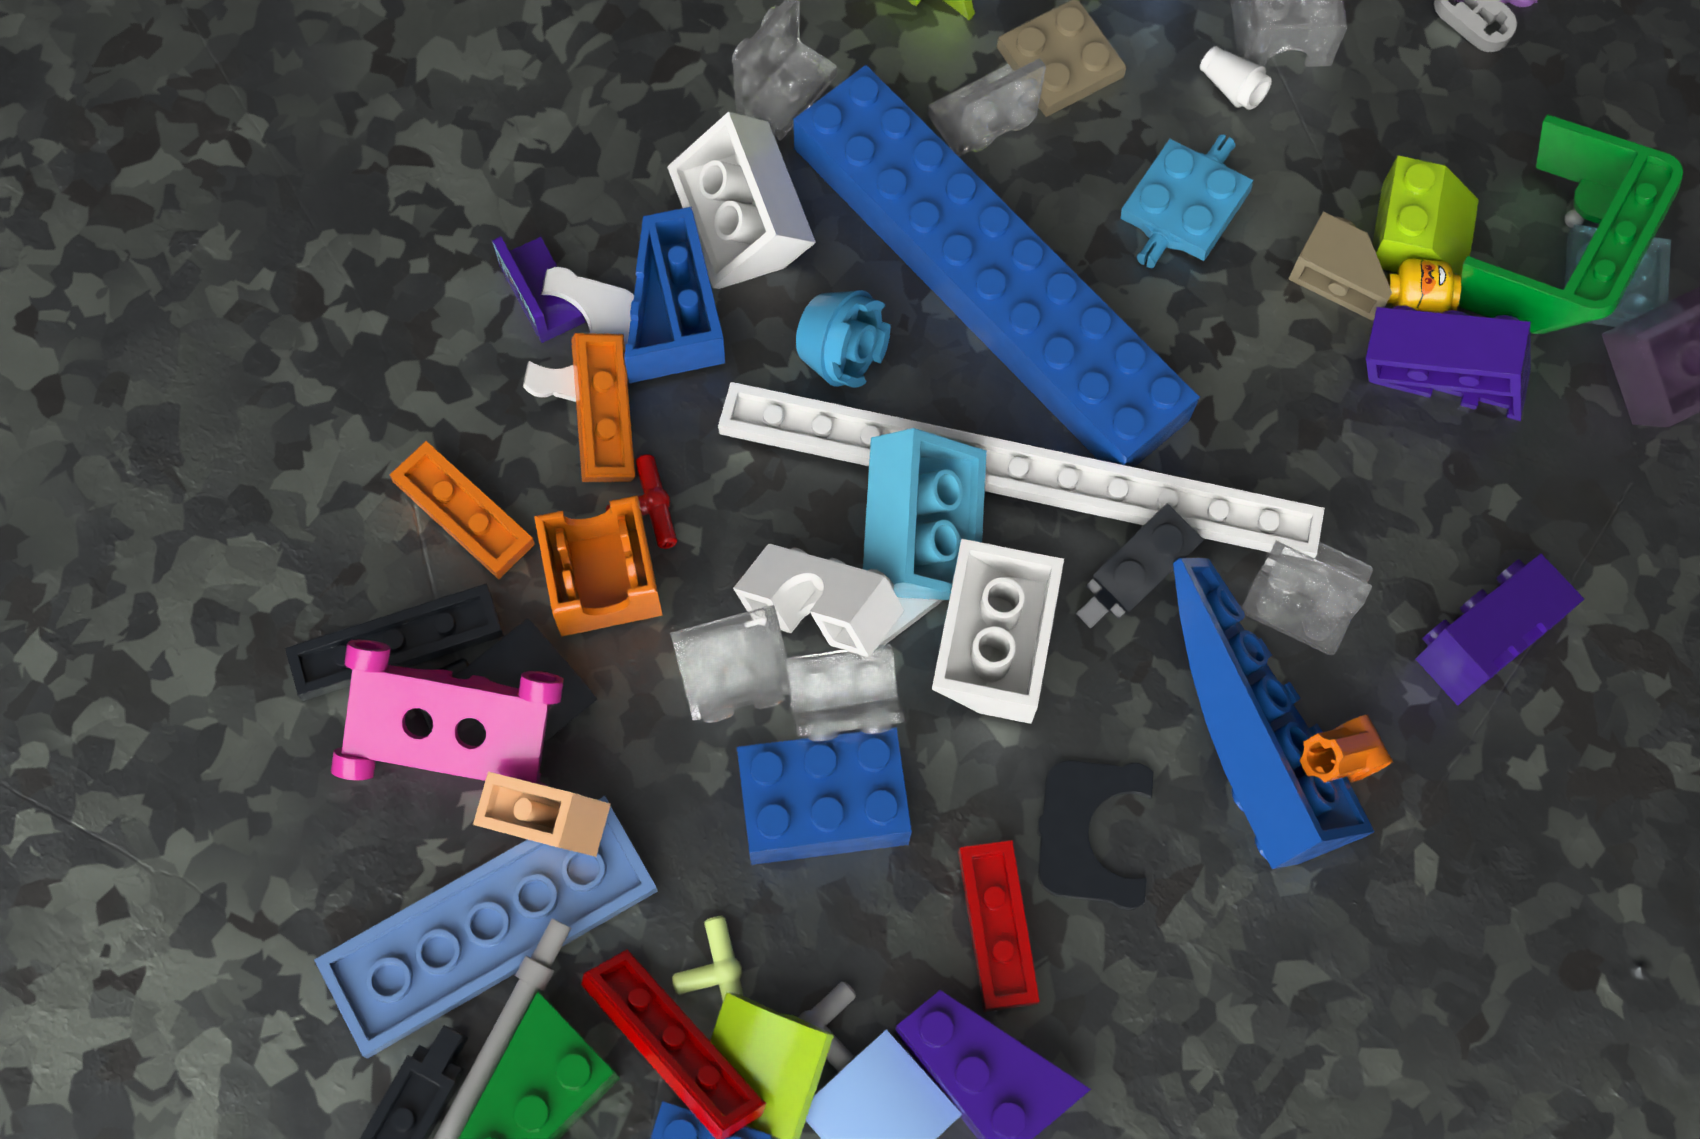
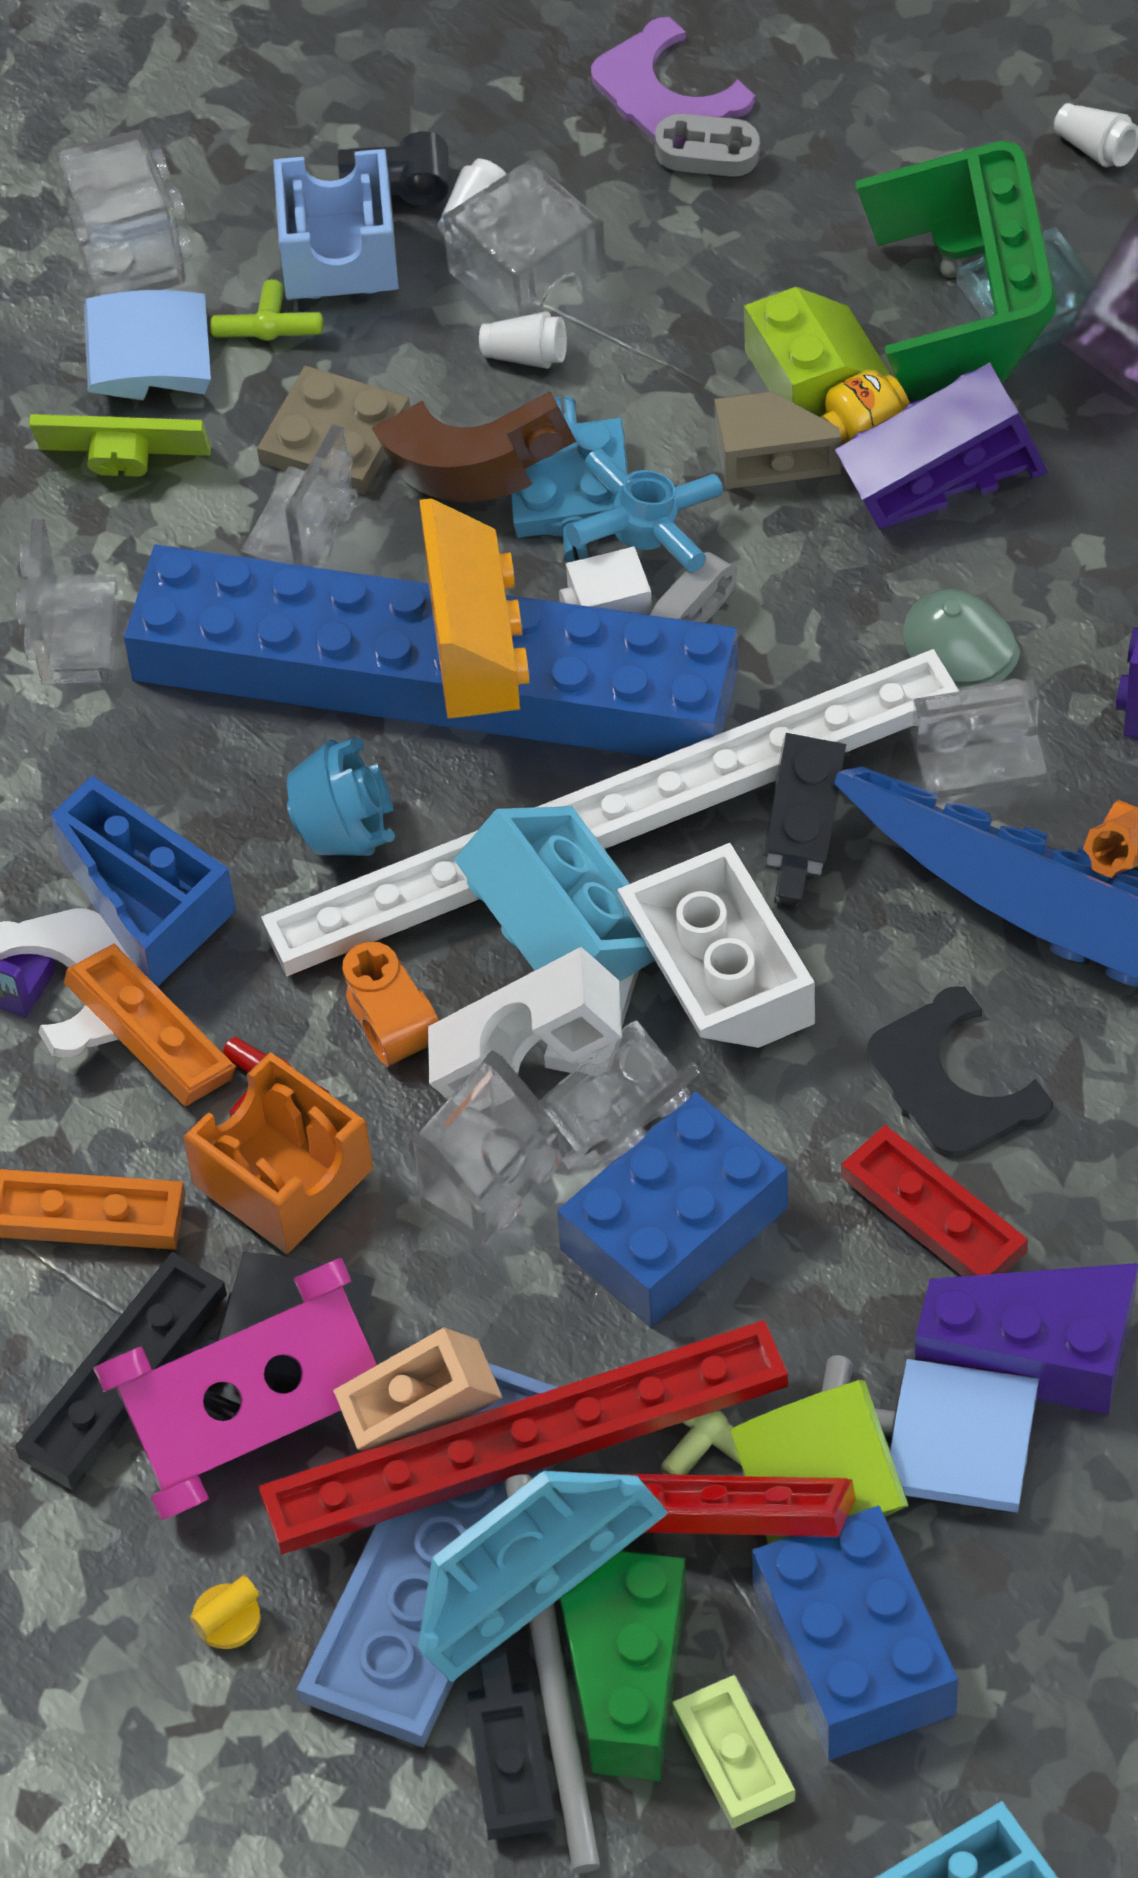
camera: 30 degrees left, 15 degrees down
white slope [667,112,816,289] -> none
none -> yellow plate [189,1575,261,1649]
none -> red plate [258,1320,788,1555]
none -> orange piece [342,942,439,1067]
none -> reddish brown arch [372,391,576,502]
none -> medium azure wedge [418,1471,668,1682]
none -> light orange slope [419,498,530,719]
none -> white brick [559,546,652,615]
none -> dark azure bar [566,449,723,573]
none -> light grey beam [650,552,737,623]
none -> sand green hat [903,588,1020,692]

